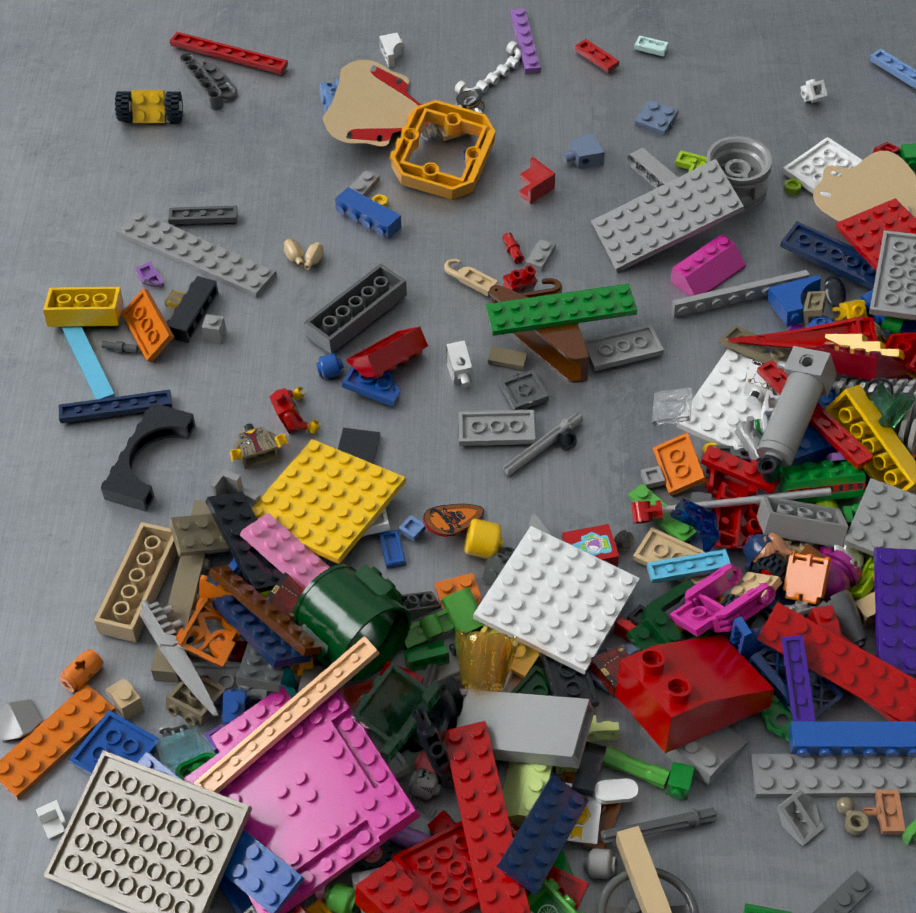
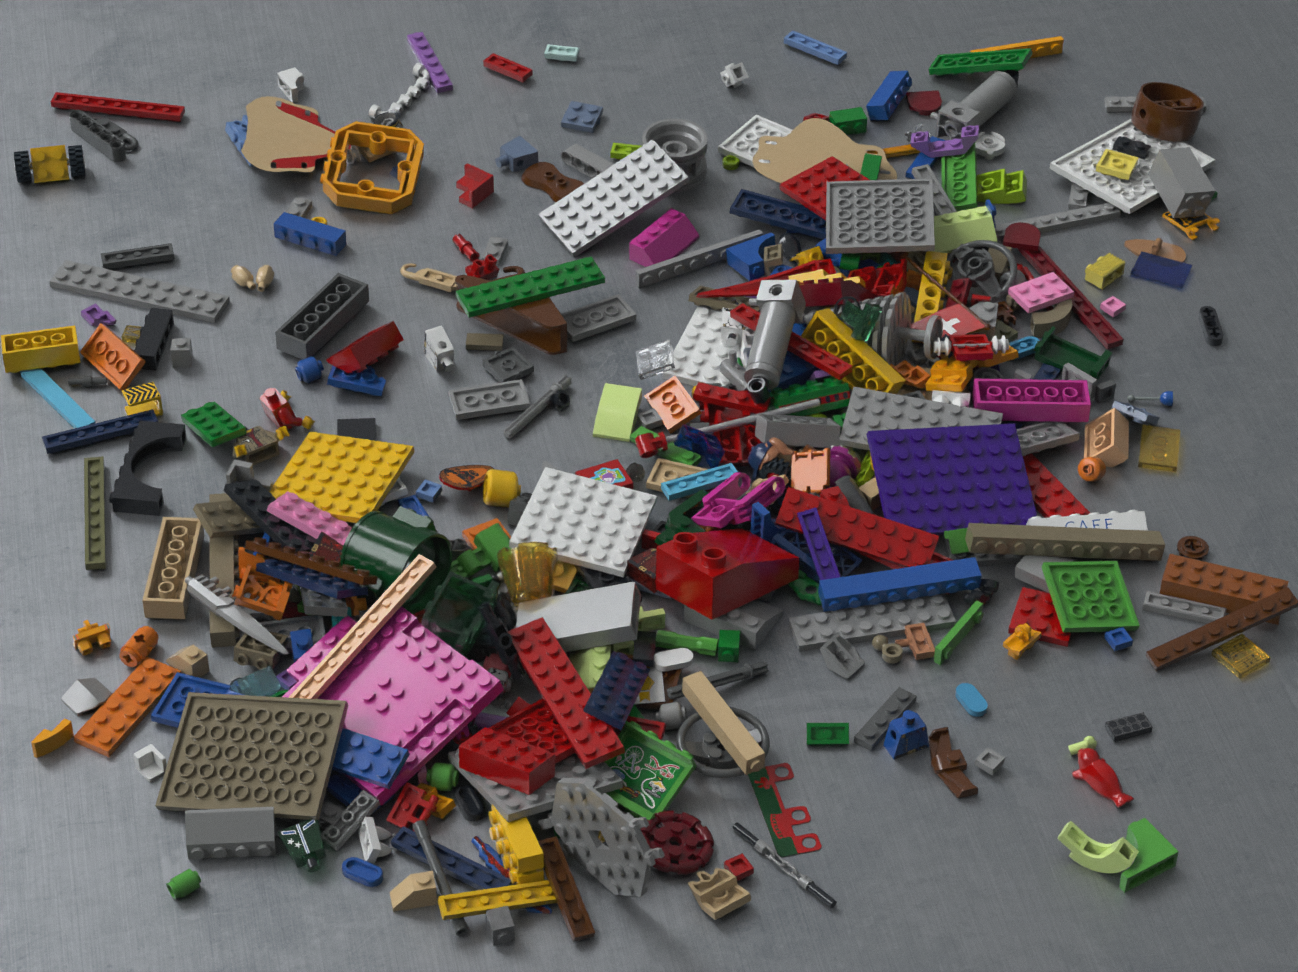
camera: 15 degrees left, 10 degrees down
none -> light orange hips [73,620,111,656]
none -> olive plate [84,456,106,570]
none -> piece [122,382,163,417]
none -> green plate [181,402,247,447]
none -> reddish brown plate [521,162,584,202]
none -> yellowish green slope [593,383,642,442]

